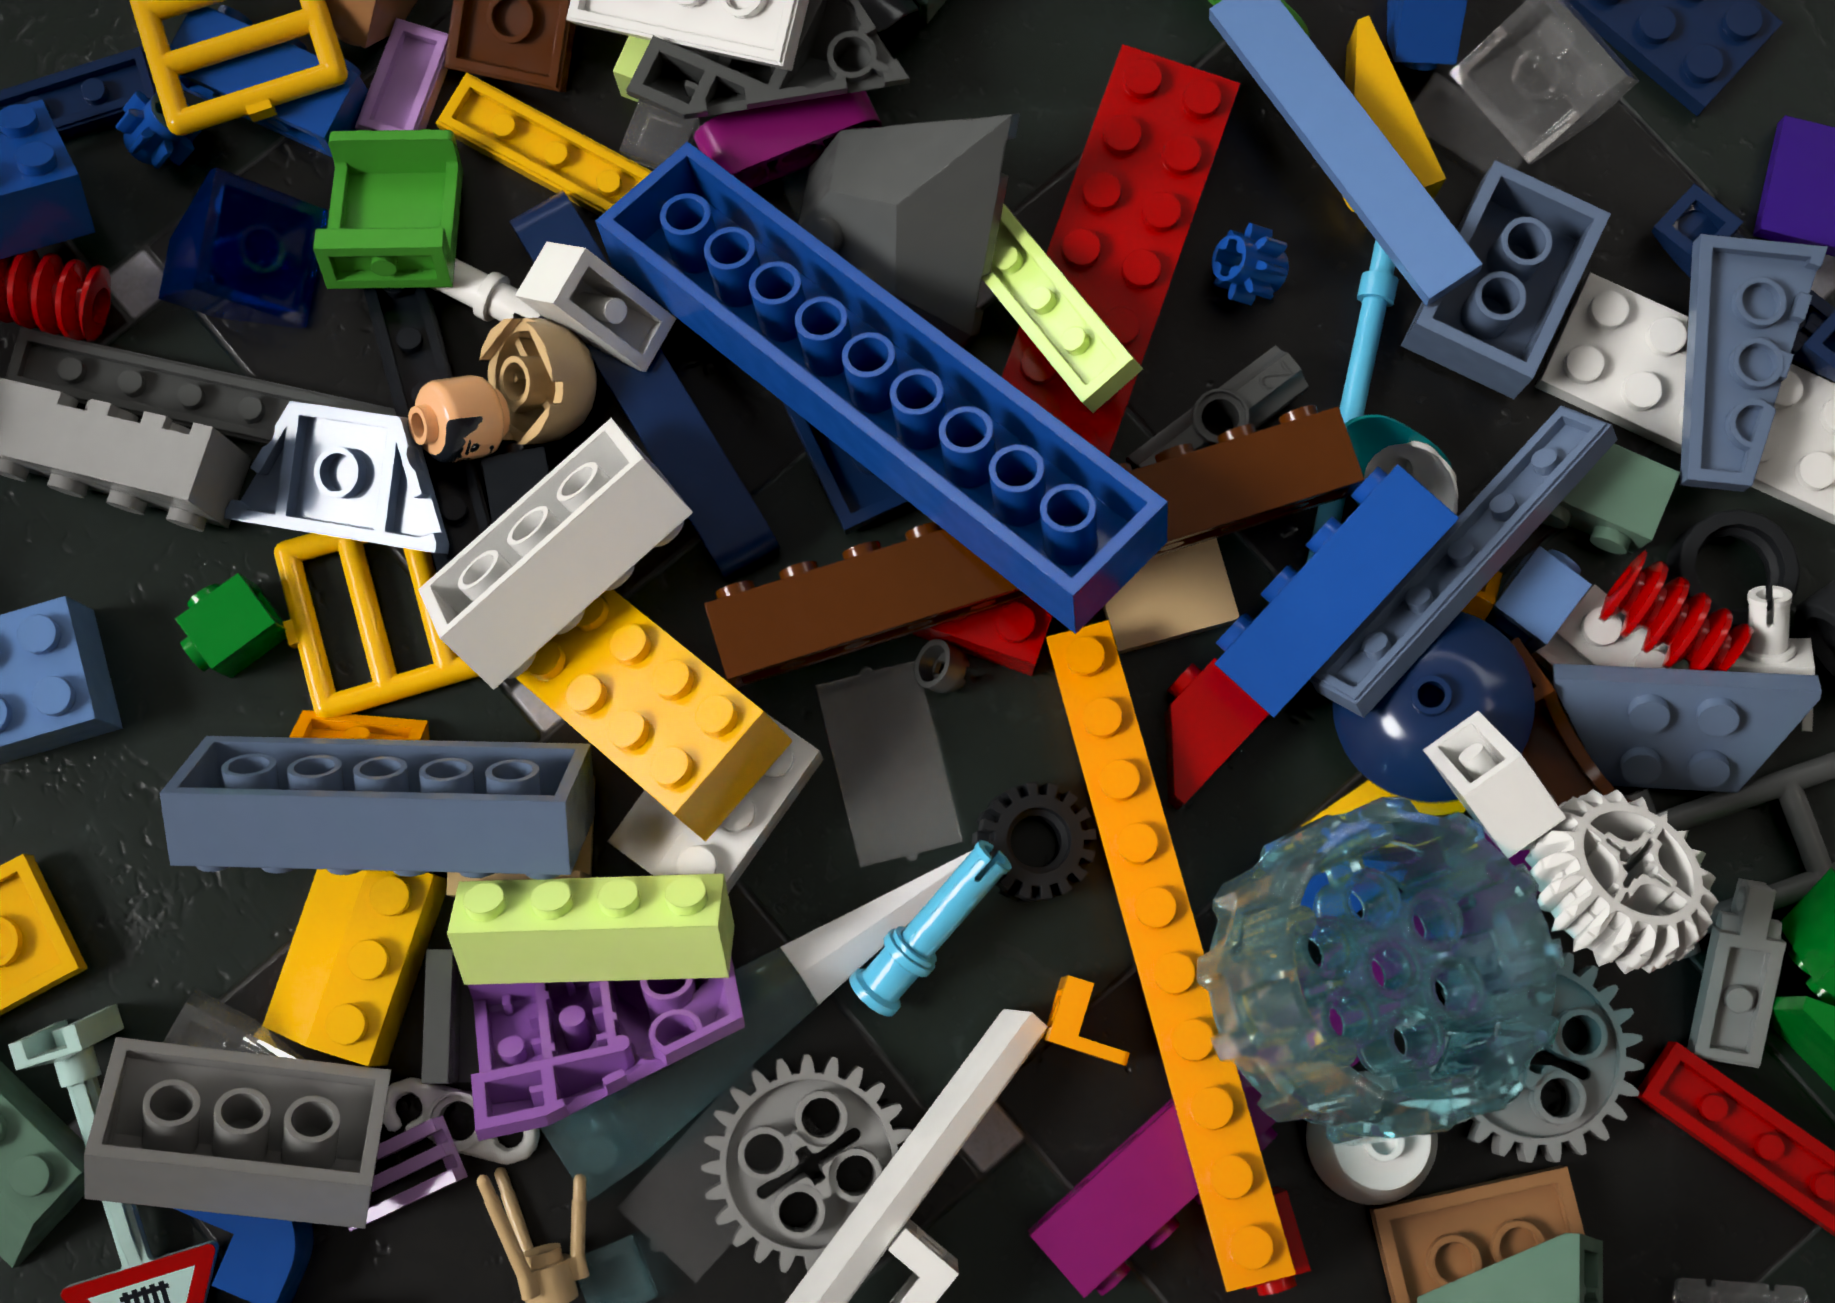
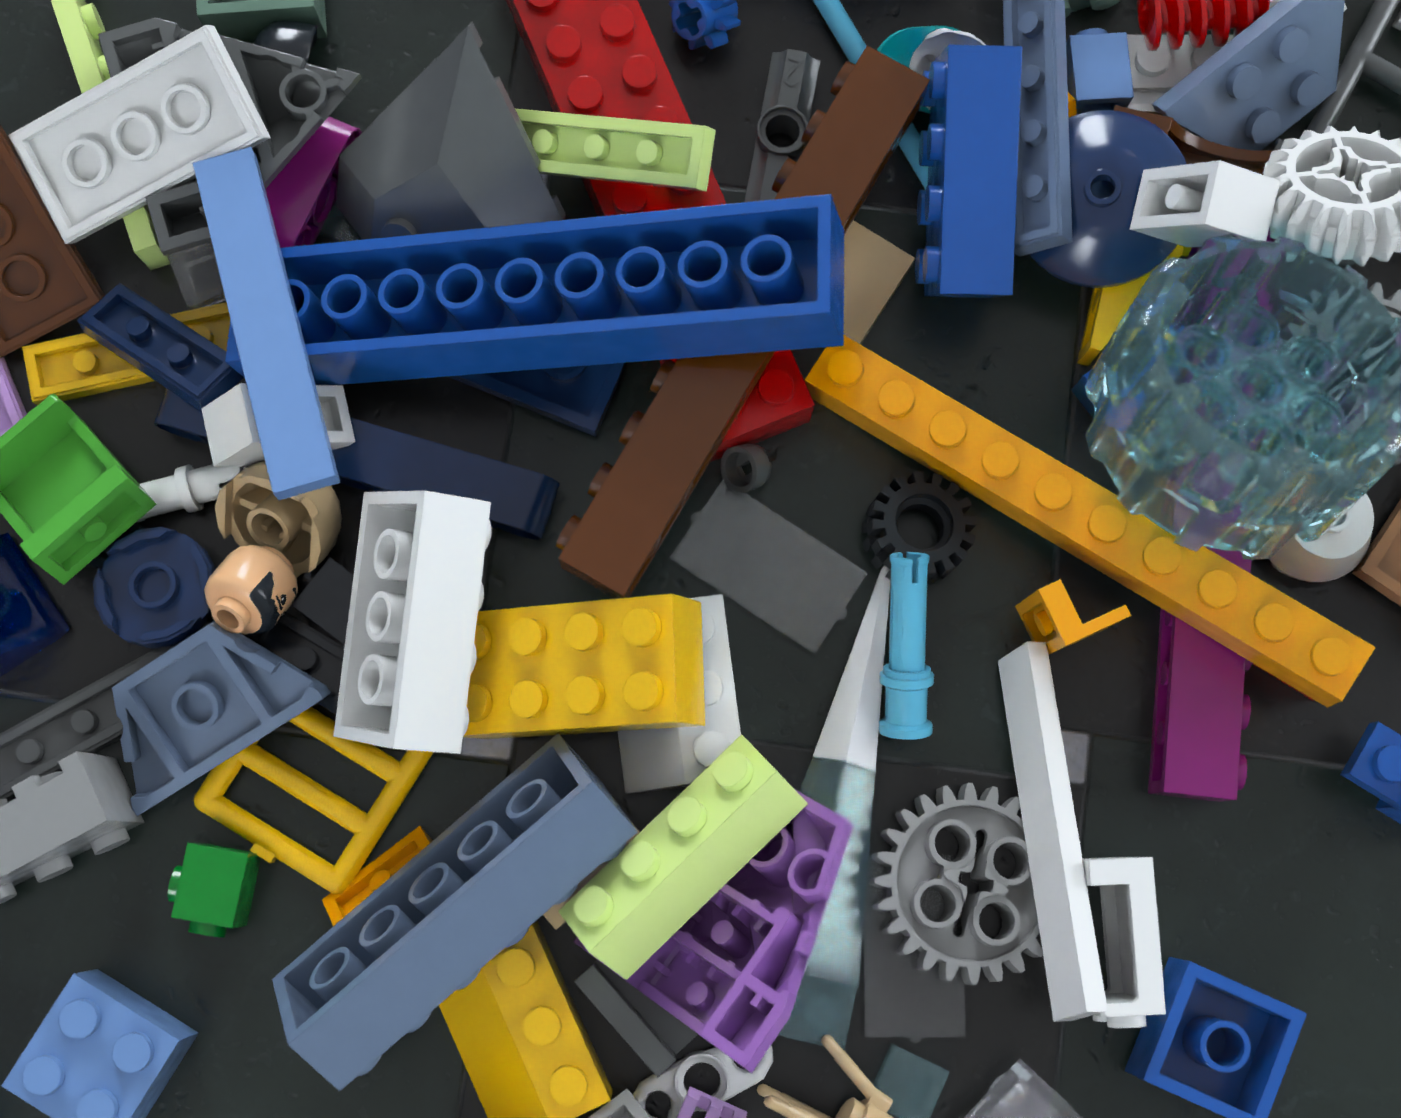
camera: 50 degrees left, 0 degrees up
red slope [1164,658,1269,810] -> none
none -> dark blue tile [77,283,244,412]
none -> dark blue tile [93,527,216,649]
none -> medium blue tile [193,146,340,500]

